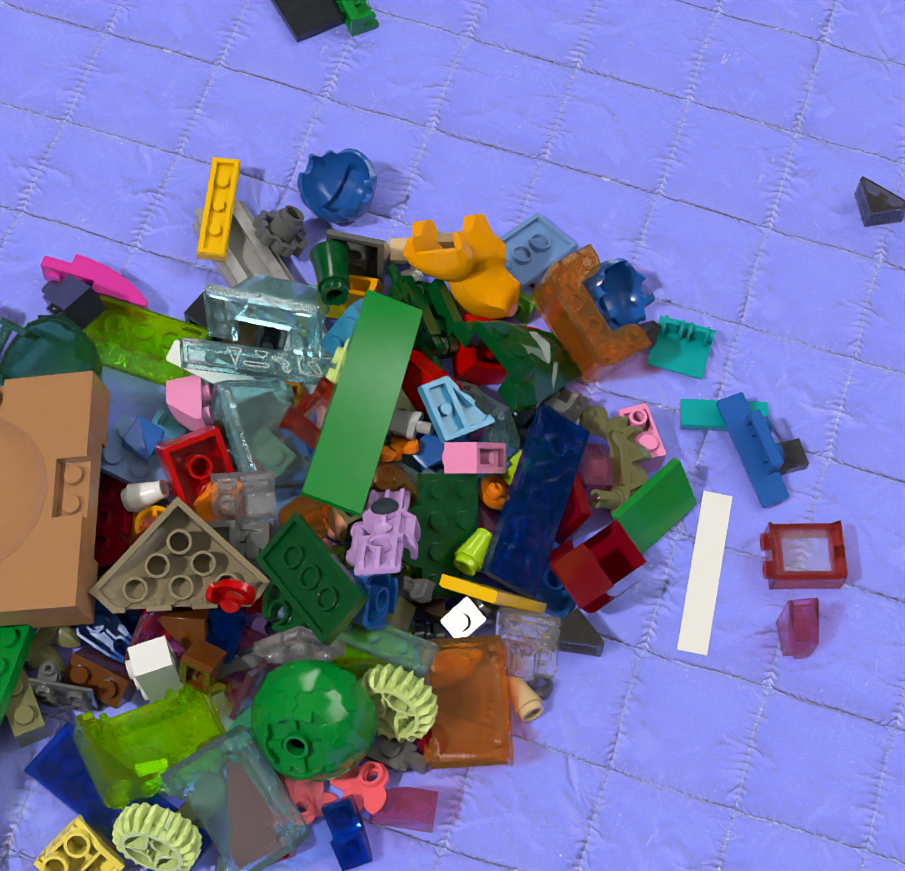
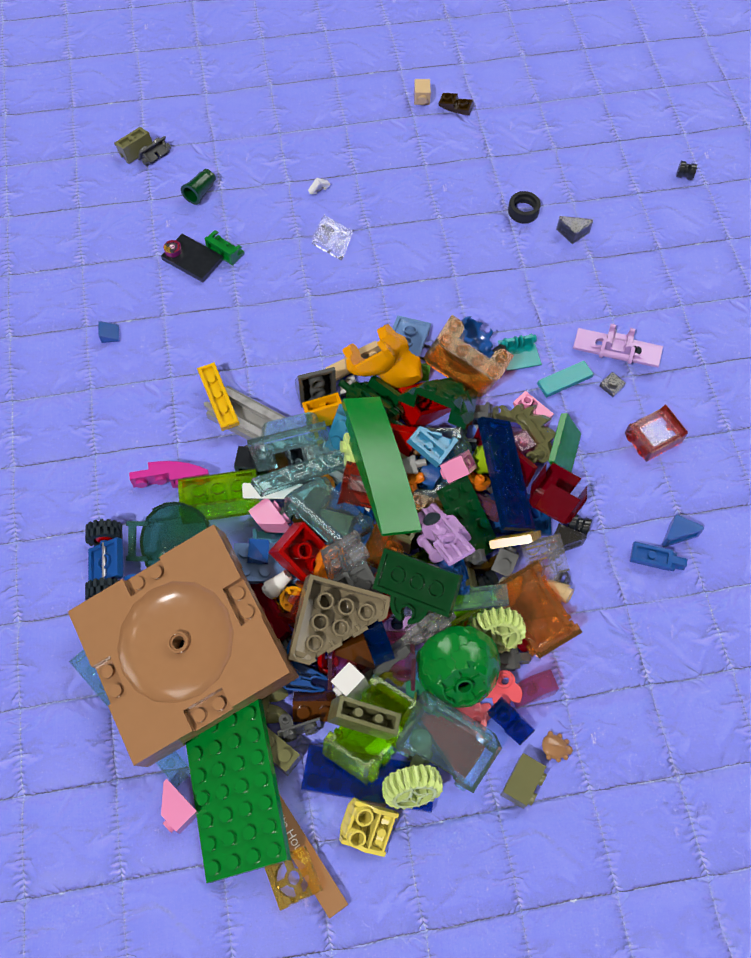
camera: 25 degrees left, 0 degrees up
black hinge [41,275,107,331] -> none
reddish brown slope [180,638,227,696] -> none
red piece [205,579,257,614] -> none
dark grey plant [252,205,308,258] -> none
blue piece [297,148,377,223] -> none
dark green plant [309,240,350,306] -> none
lime cone [453,528,494,576] -> none
white sticker [677,491,733,656] -> none
blue bracket [716,392,790,508] -> none
clear pink slope [776,597,819,659] -> none
none -> blue slope [98,321,119,343]
none -> clear plate [312,215,354,260]
none -> olive brick [327,695,401,740]
none -> black tyre [508,191,541,224]
none -> black wheel [567,514,592,537]
none -> lavender piece [573,324,663,368]
none -> blue hinge [630,542,688,571]
none -> blue slope [662,514,704,548]

